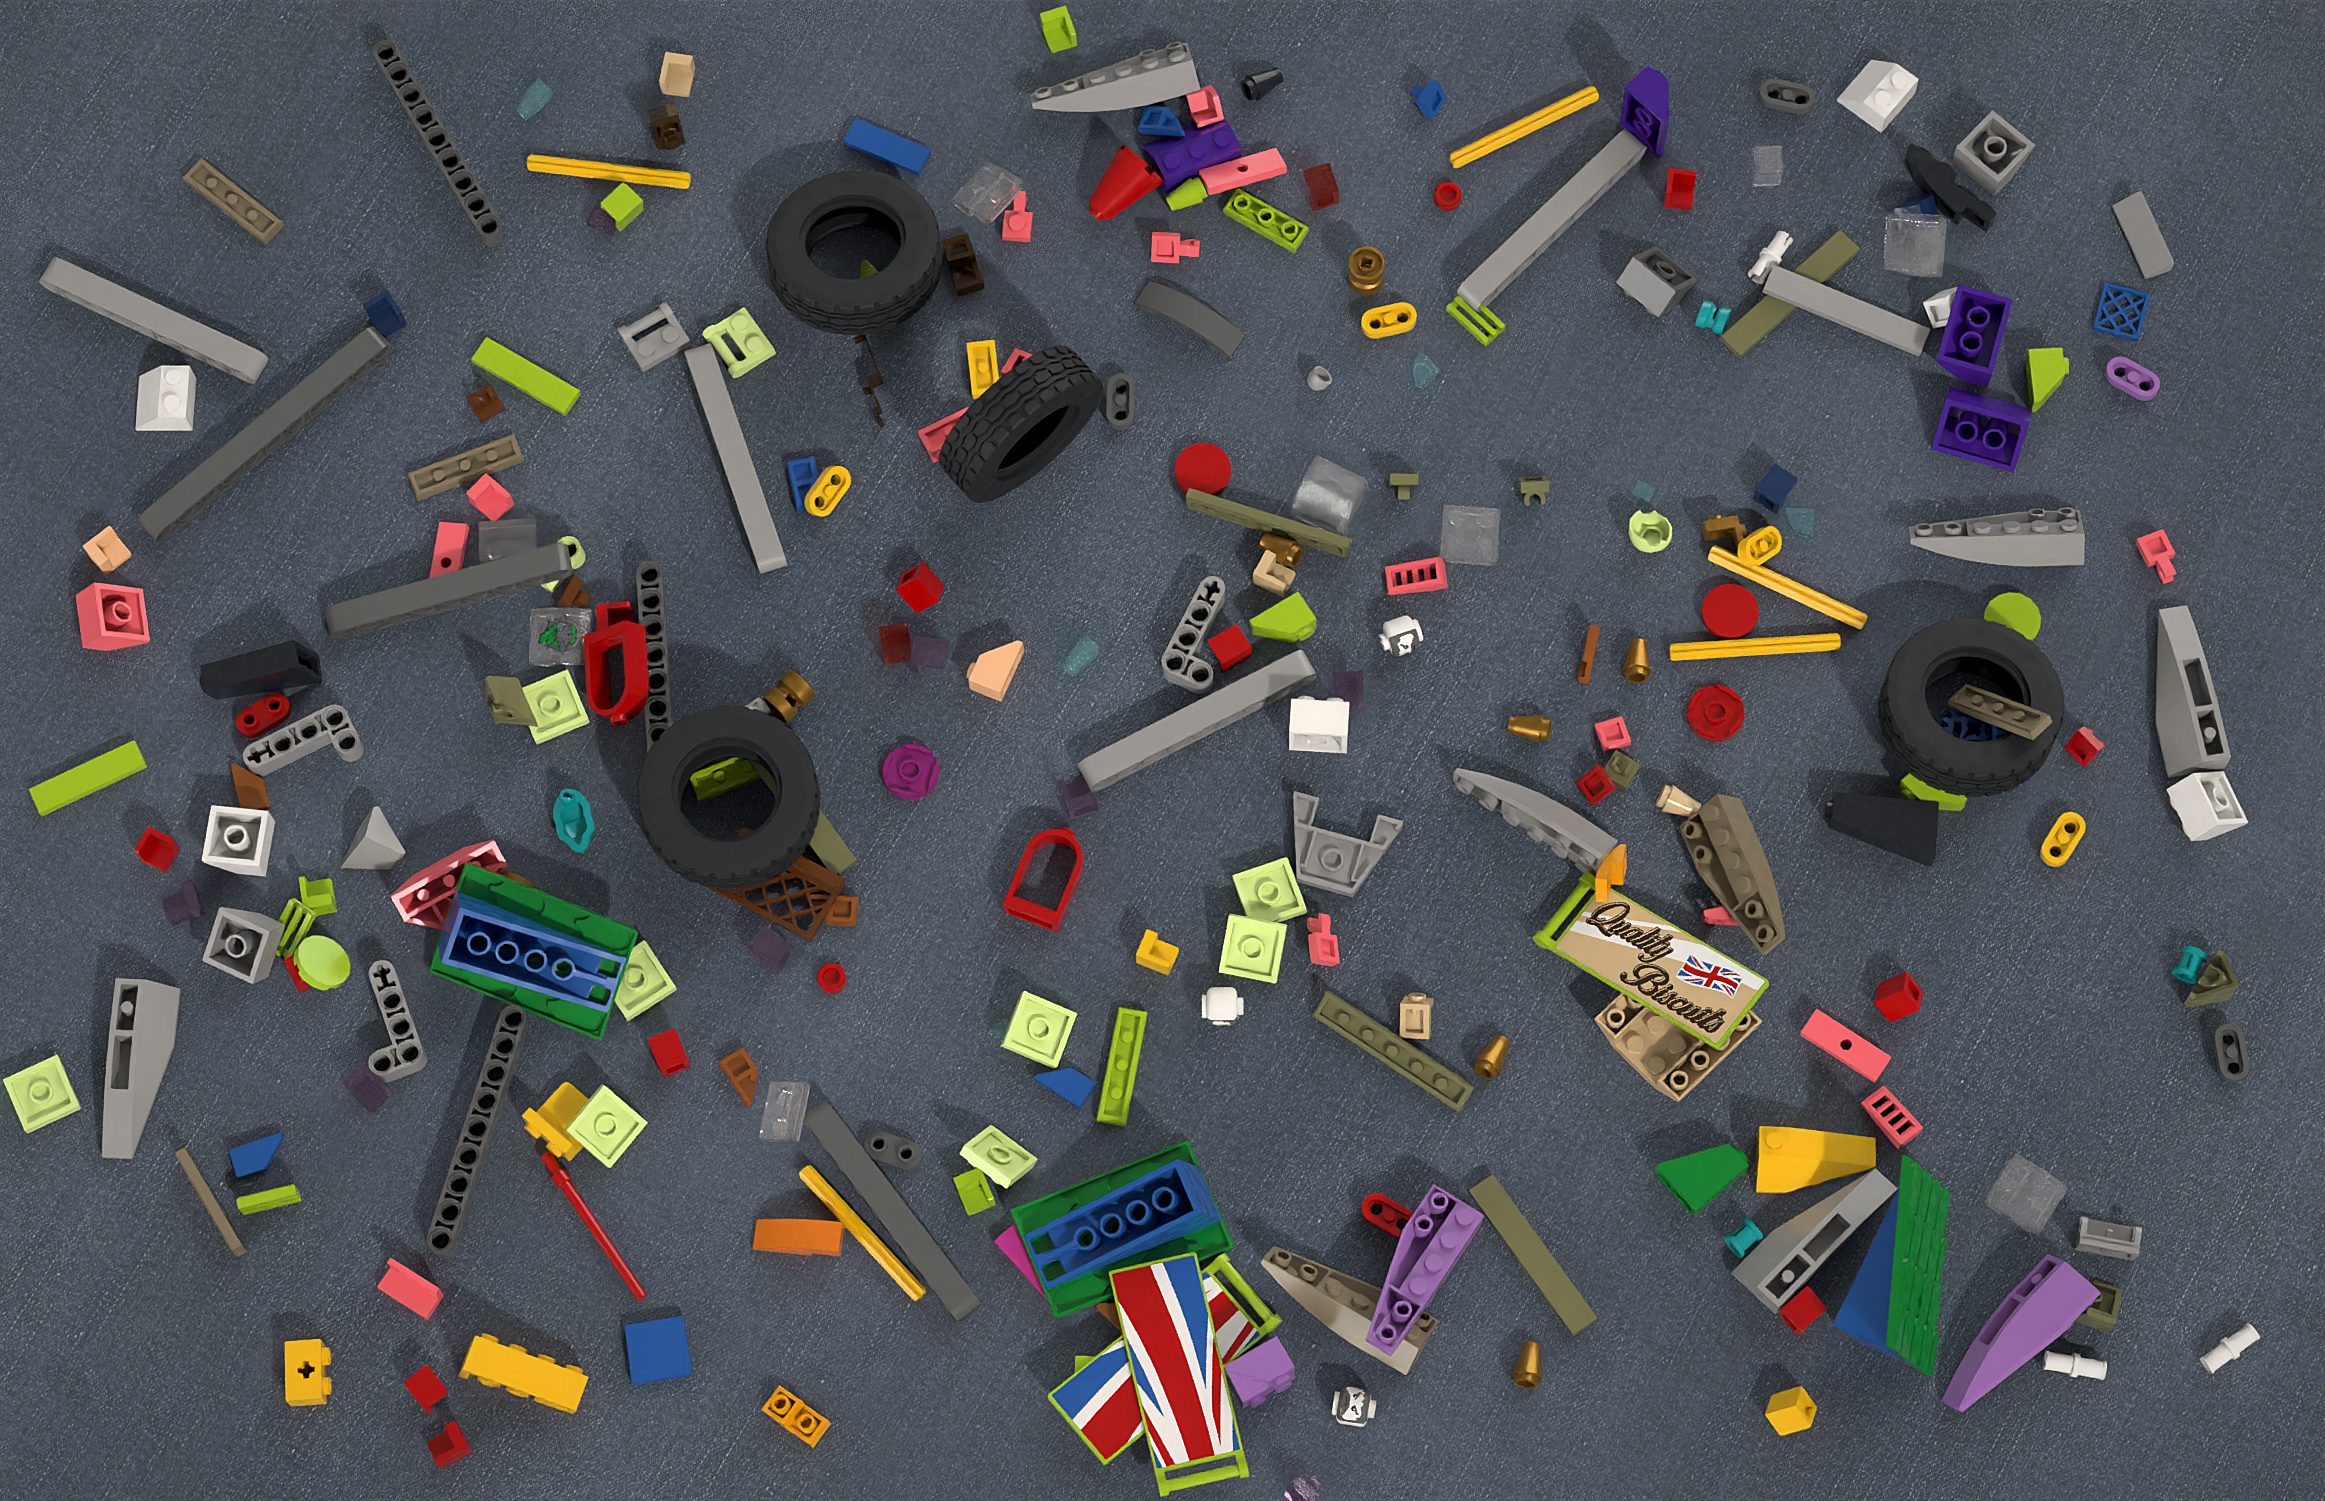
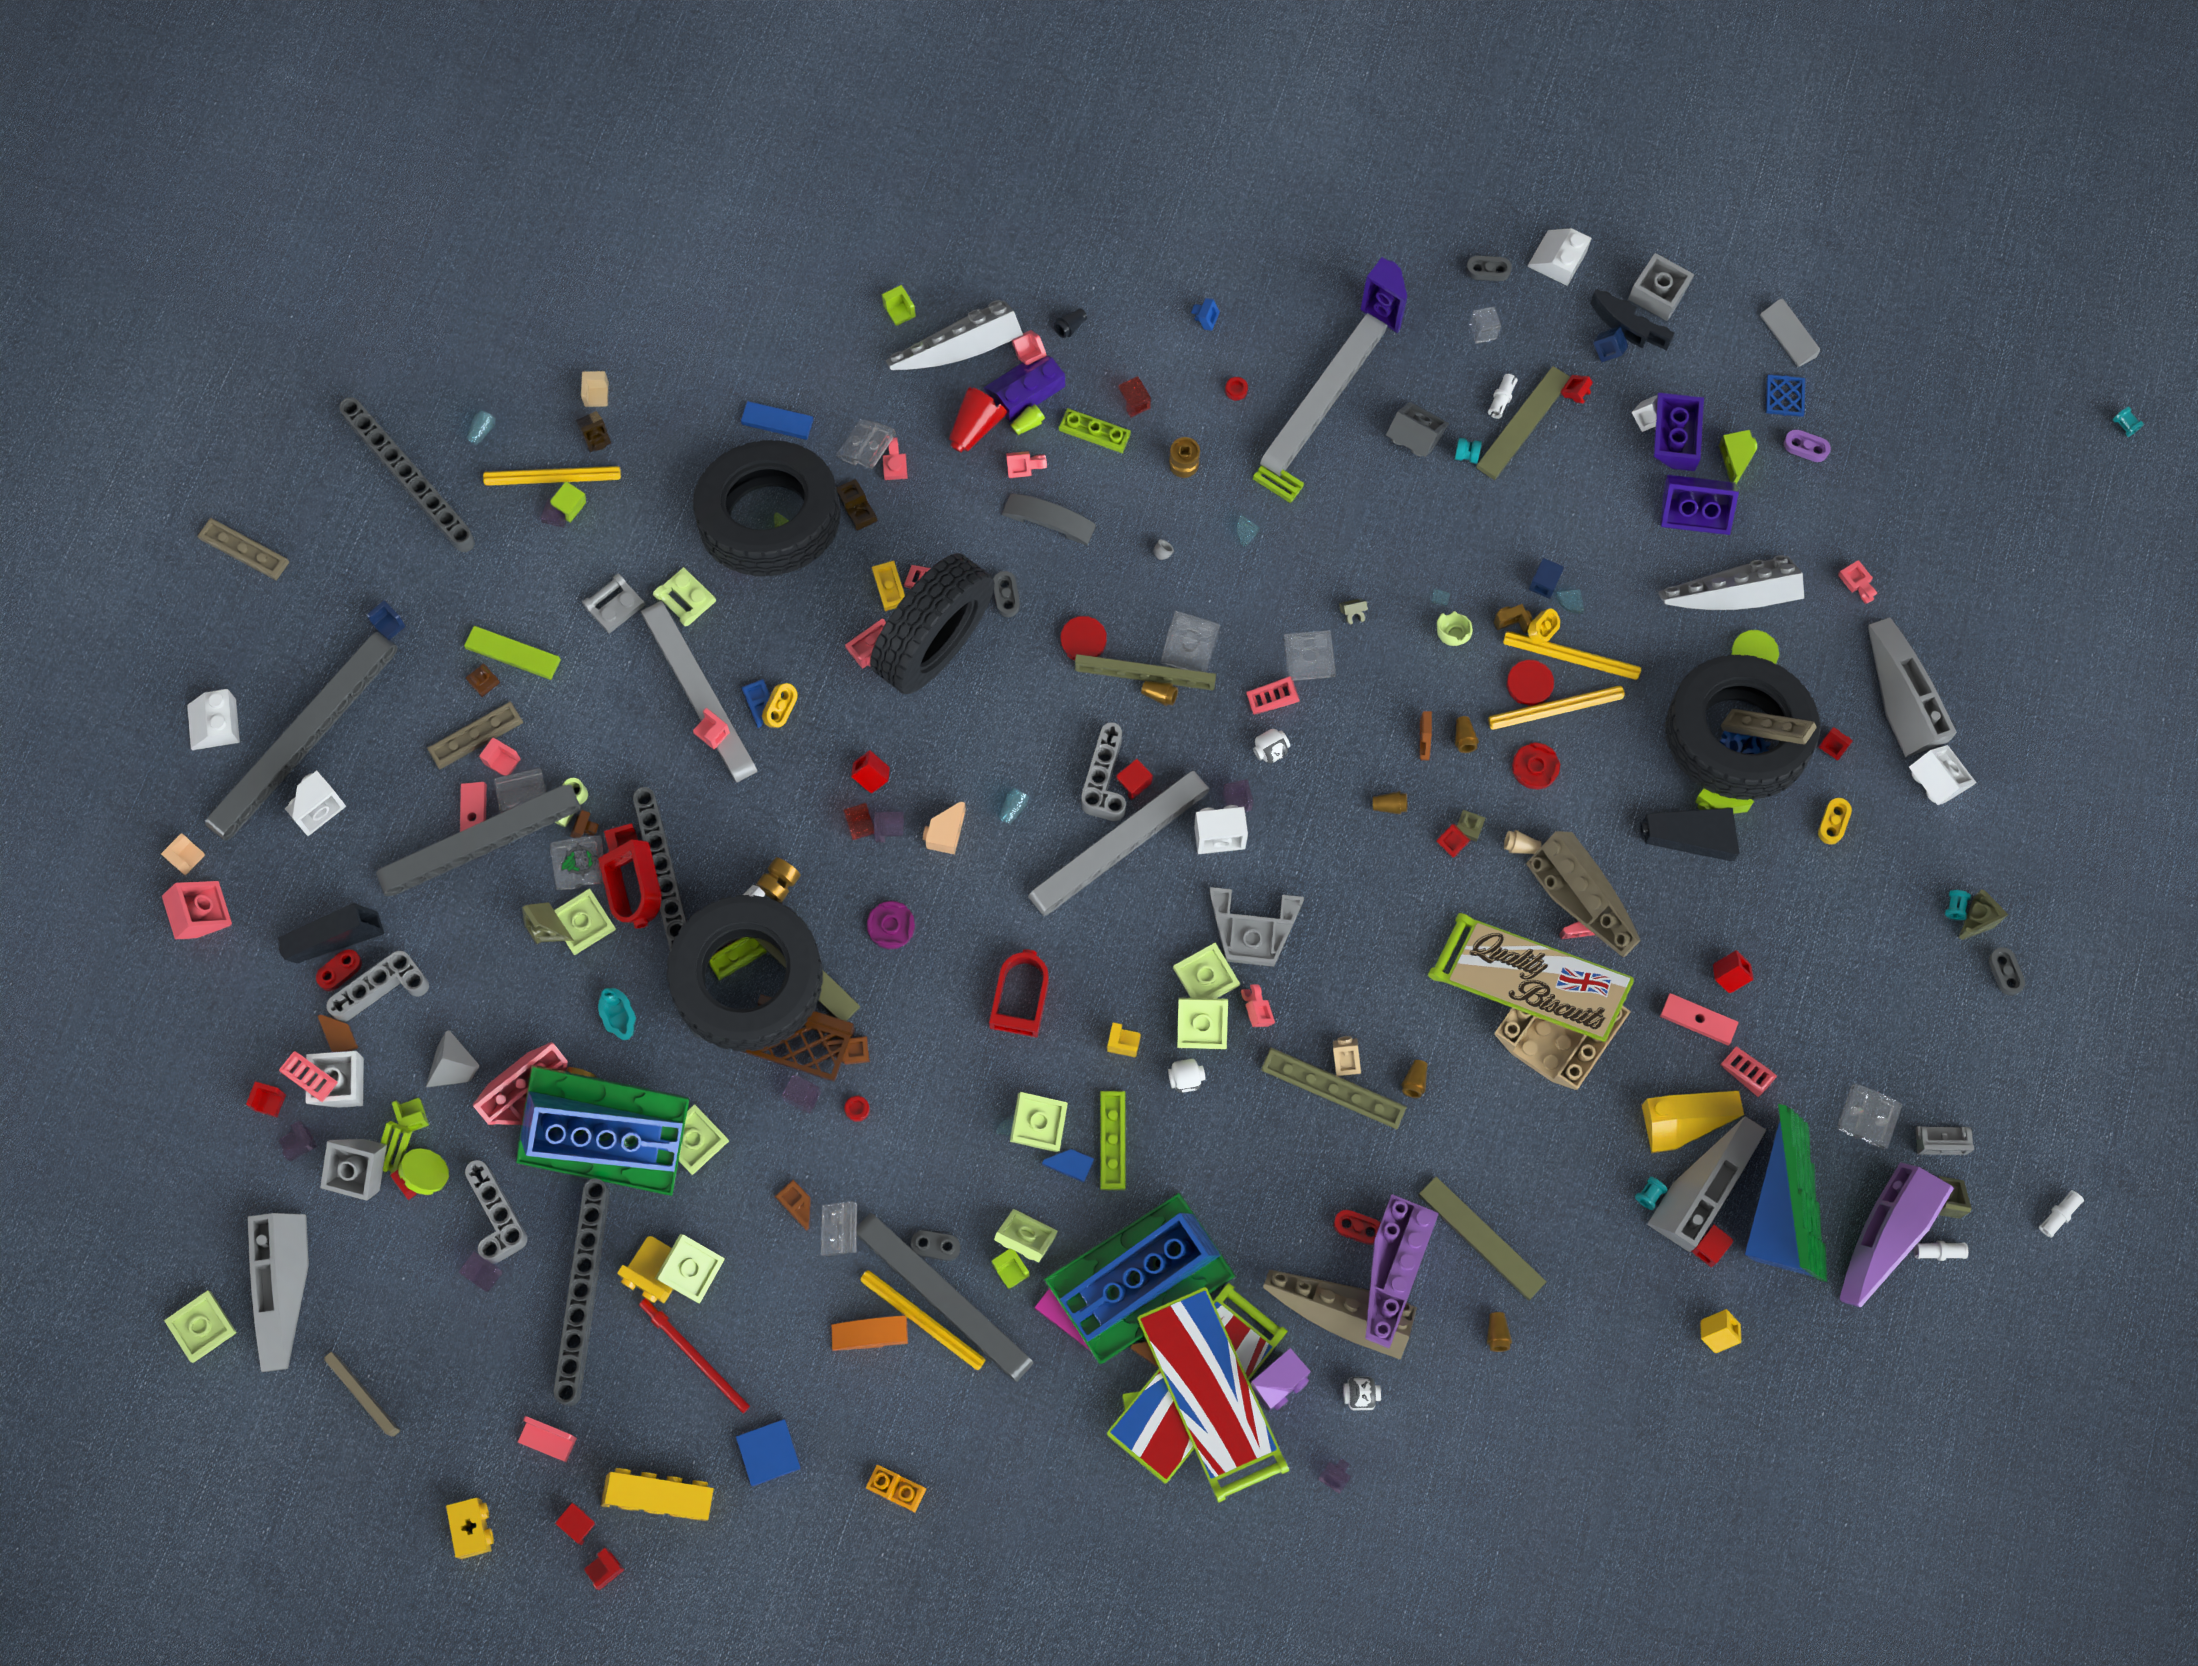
camera: 15 degrees left, 0 degrees up
lime tile [29,740,147,816] -> none
light grey beam [39,257,269,384] -> none
blue tile [229,1133,284,1179] -> none
lime tile [236,1184,302,1215] -> none
red panel [648,1029,691,1078] -> none
dark brown piece [853,334,885,428] -> none
clear purple panel [1058,779,1098,820] -> none
blue tile [1137,105,1186,137] -> none
coral tile [1199,148,1287,195] -> none
lime slope [1249,592,1316,643] -> none
tan panel [1253,550,1296,598] -> none
yellow plate [1361,302,1417,339] -> none
olive tile [1389,473,1418,500] -> none
yellow axle [1449,86,1599,168] -> none
light grey wedge [1453,768,1618,876] -> none
coral tile [1594,716,1631,753] -> none
light orange slope [1595,844,1627,902] -> none
green slope [1654,1143,1749,1218] -> none
red panel [1664,168,1697,210] -> none
light grey tile [1762,265,1930,357] -> none
clear slope [1883,213,1947,277] -> none
none -> coral slope [279,1051,338,1102]
none -> white slope [284,771,346,836]
none -> coral panel [693,708,730,749]
none -> red tile [1561,375,1593,404]

